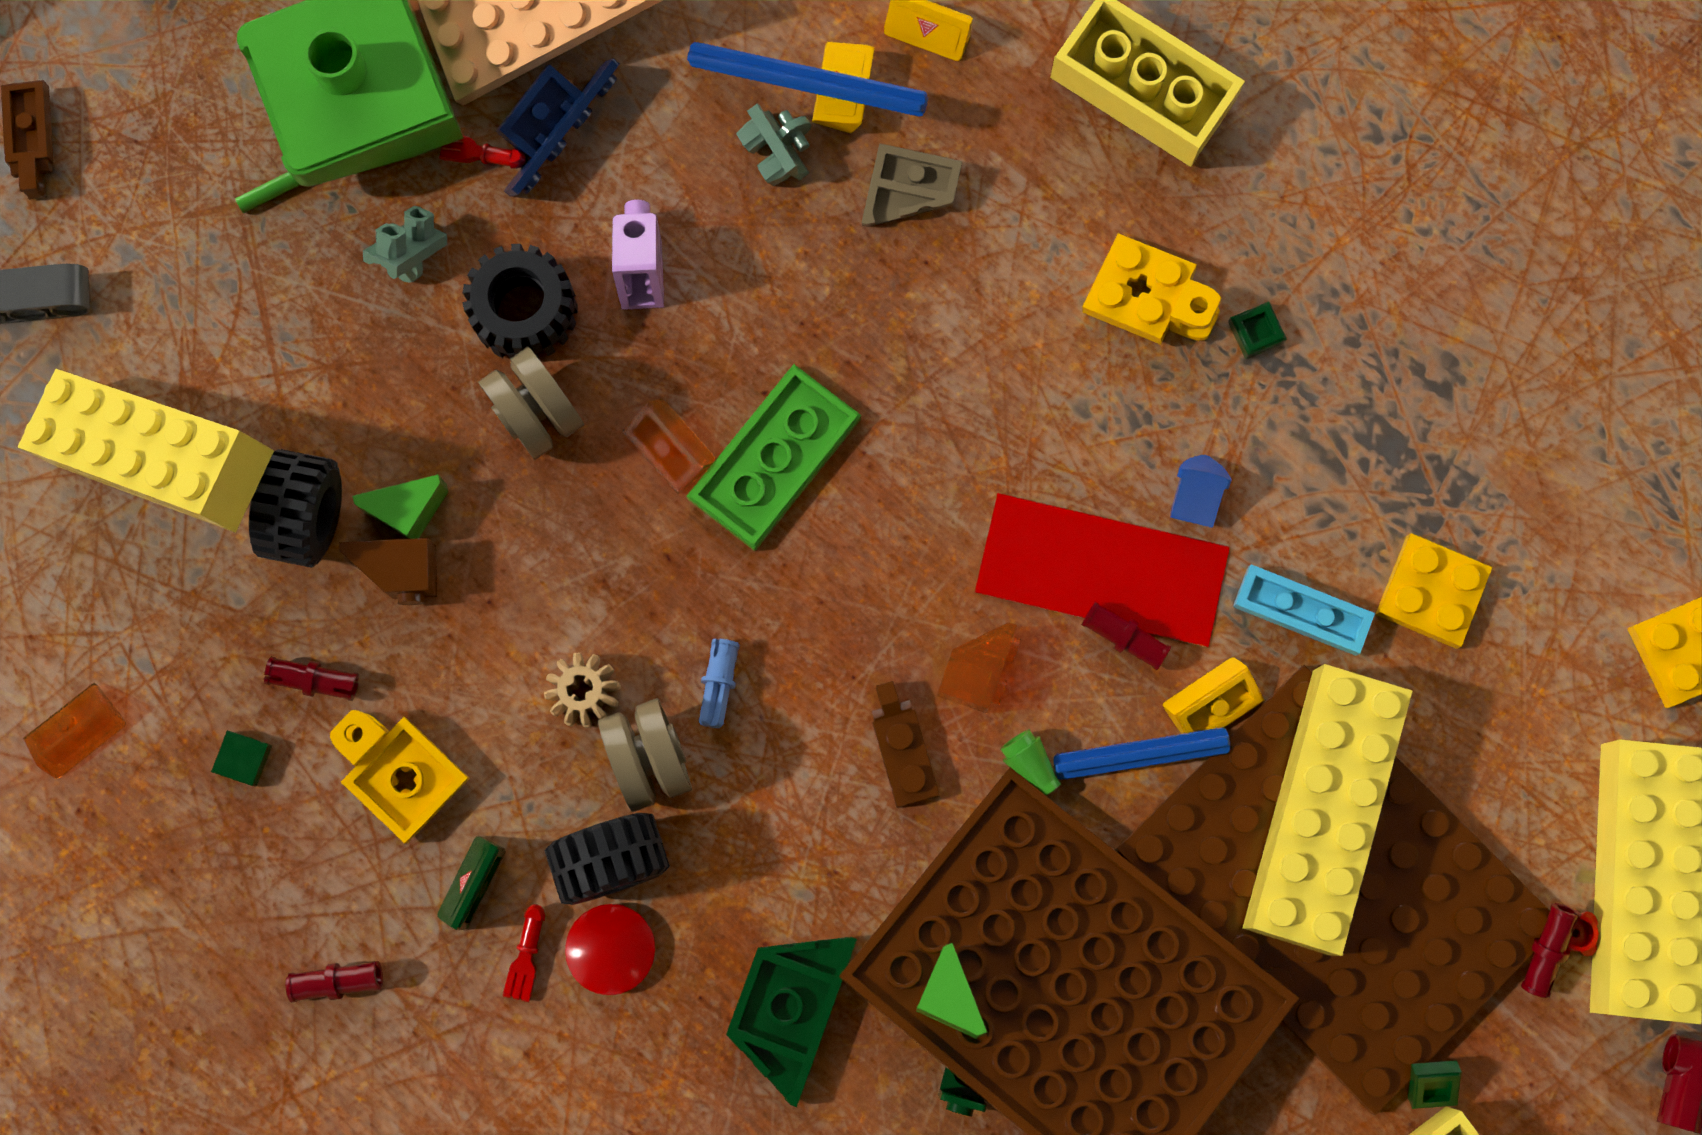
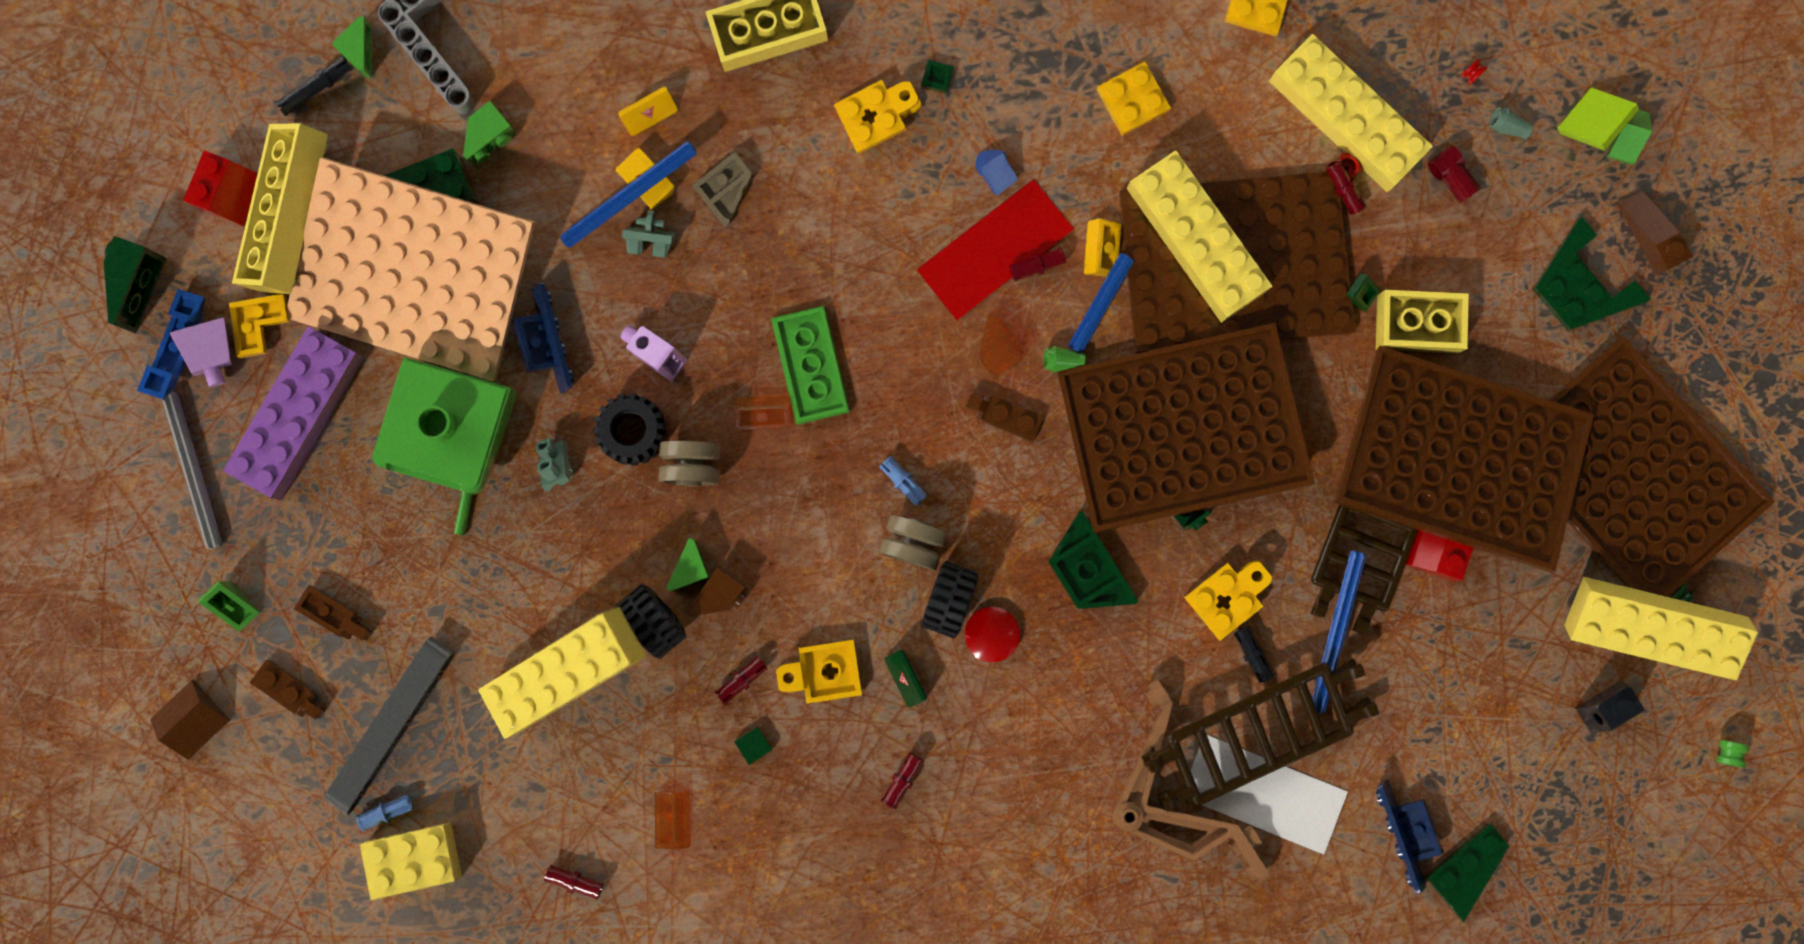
camera: 50 degrees left, 5 degrees up
red piece [439,136,526,169] -> none
red piece [503,904,546,1002] -> none
tan gear [544,653,621,728] -> none
bright green slope [916,943,987,1039] -> none
medium azure plate [1233,564,1375,656] -> none

